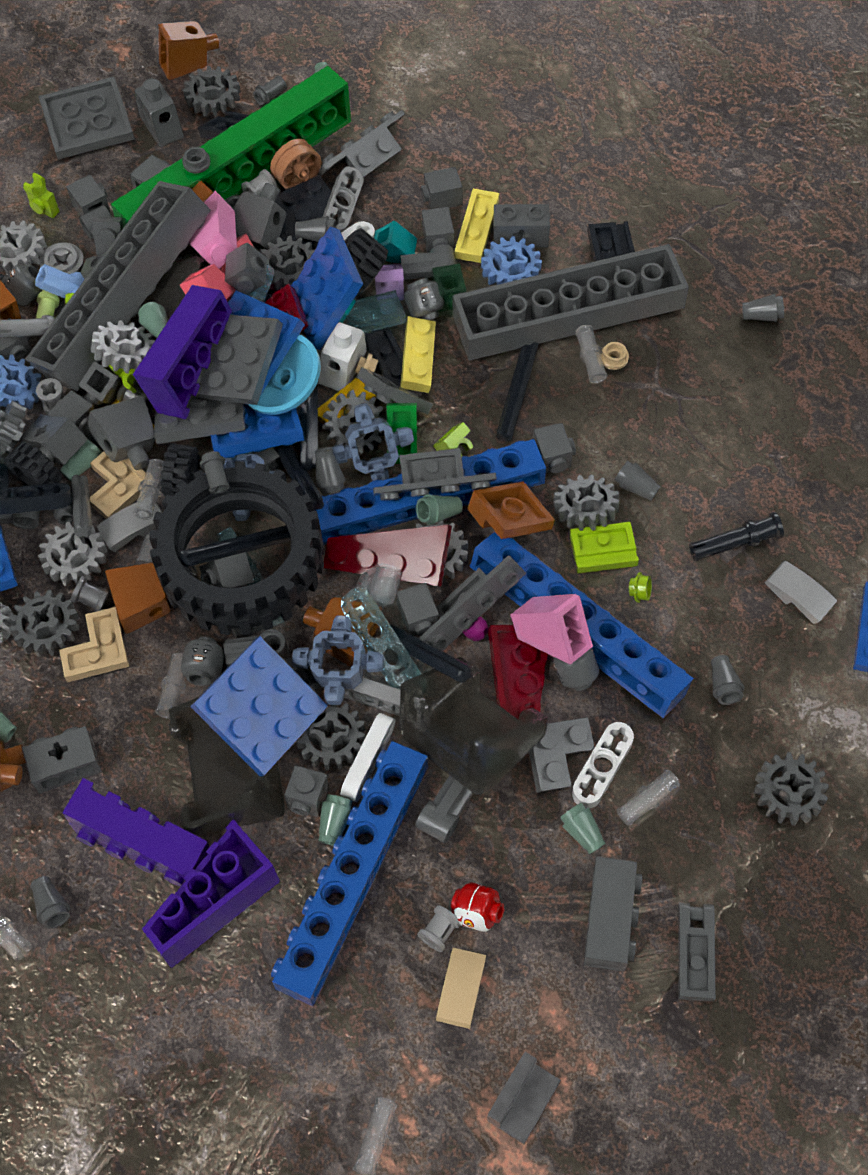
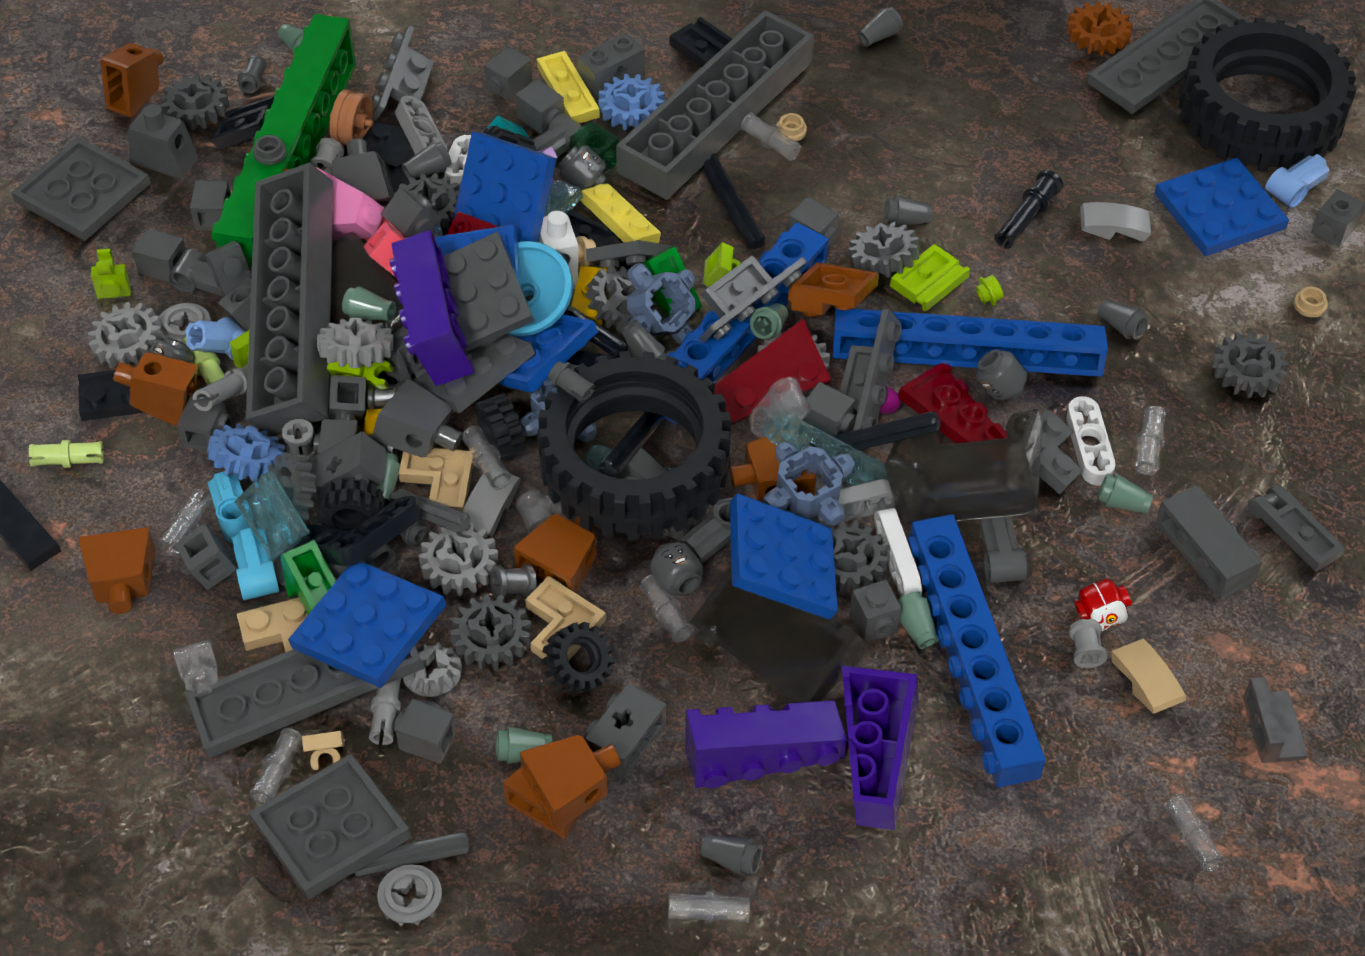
camera: 40 degrees left, 10 degrees down
bright pink slope [510,594,593,665] -> none
none -> black tyre [541,622,616,694]

